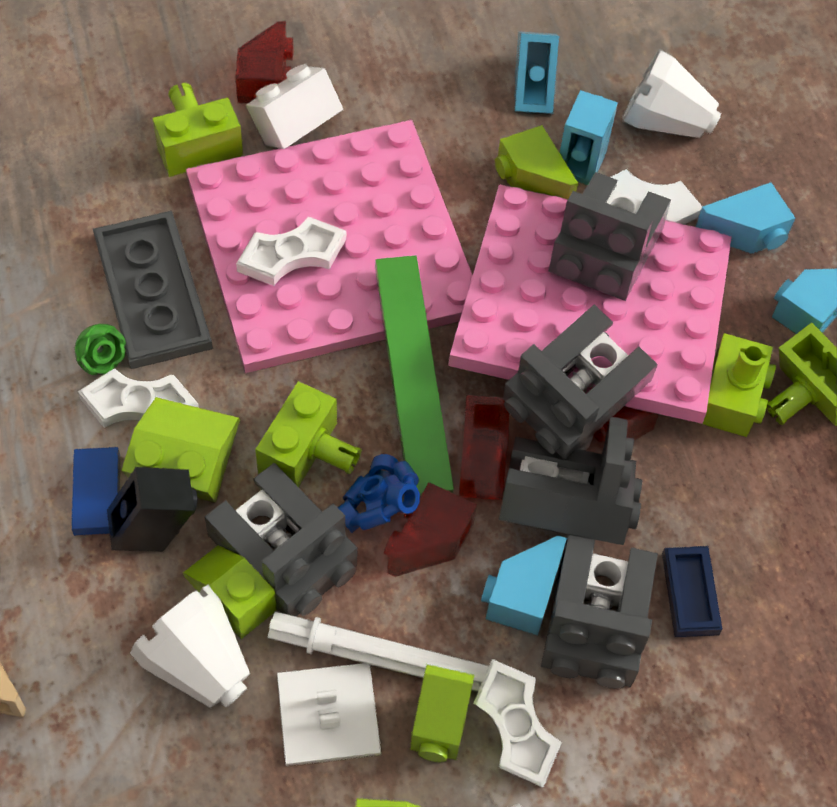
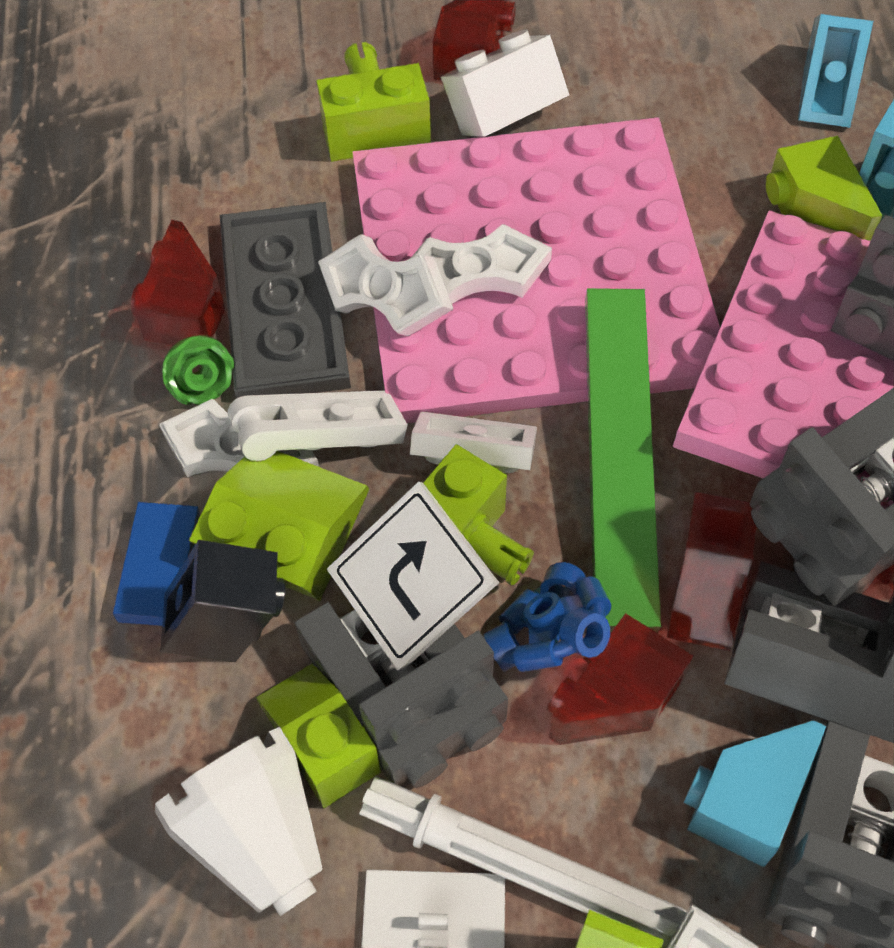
camera: 15 degrees right, 0 degrees up
none -> clear red slope [131,220,225,346]
none -> white plate [228,390,408,461]
none -> white tile [318,234,454,336]
none -> white piece [327,482,499,671]
none -> white plate [410,411,537,473]

